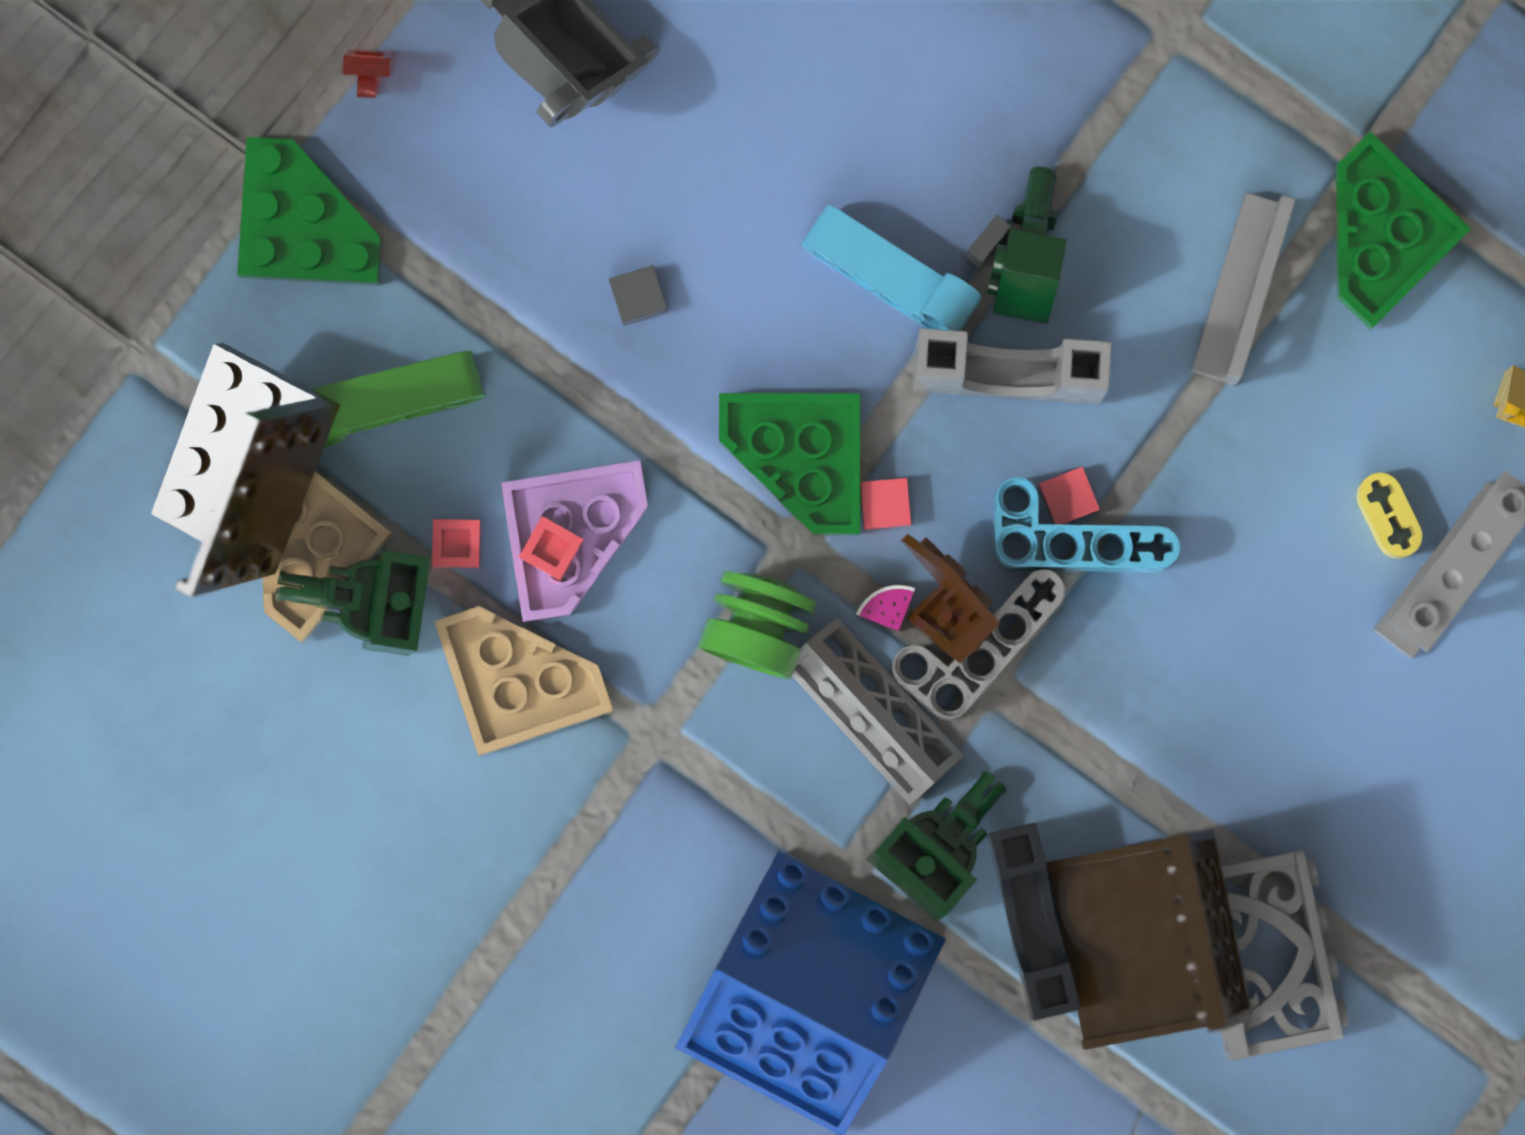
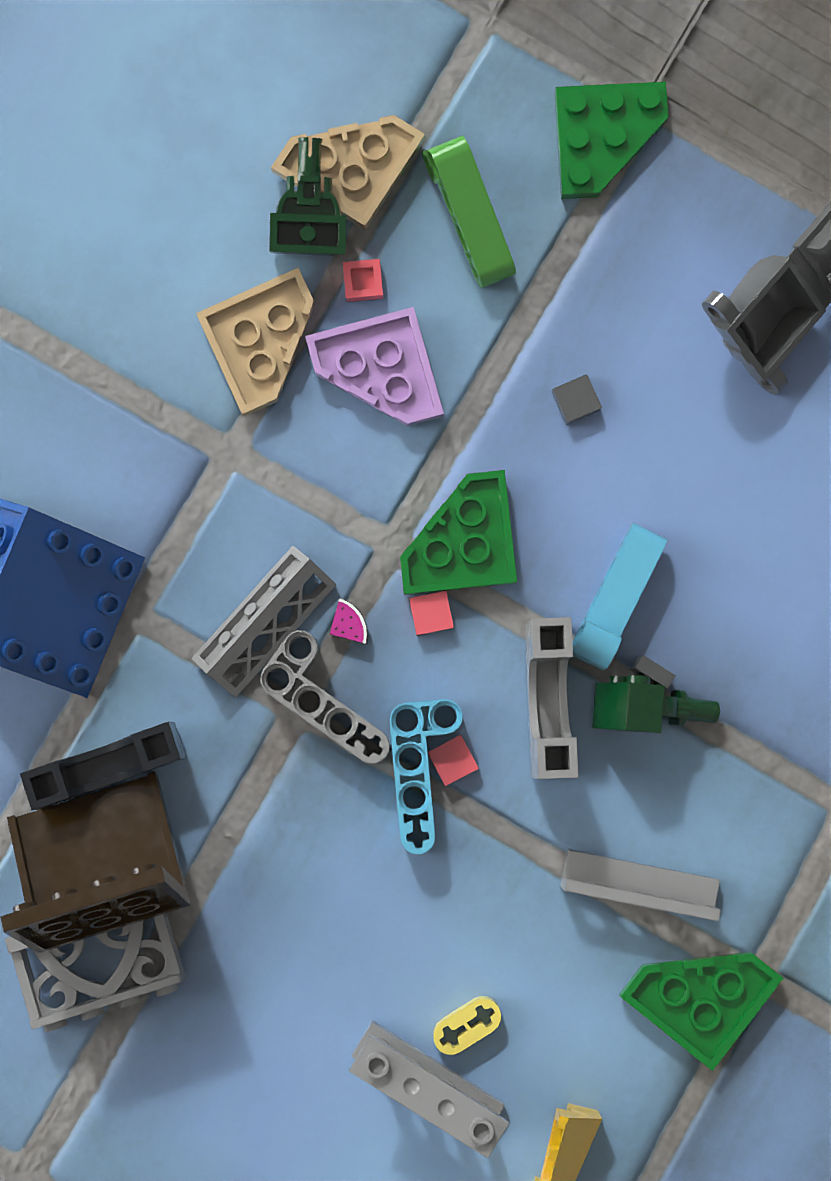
camera: 80 degrees right, 0 degrees up
dark brown bracket [151,343,340,598] -> none
clear red tile [343,49,395,98] -> none
coral tile [519,516,584,582] -> none
bright green wheel [697,571,817,680] -> none
dark green brick [866,771,1007,921] -> none
reddish brown bracket [901,534,1000,664] -> none

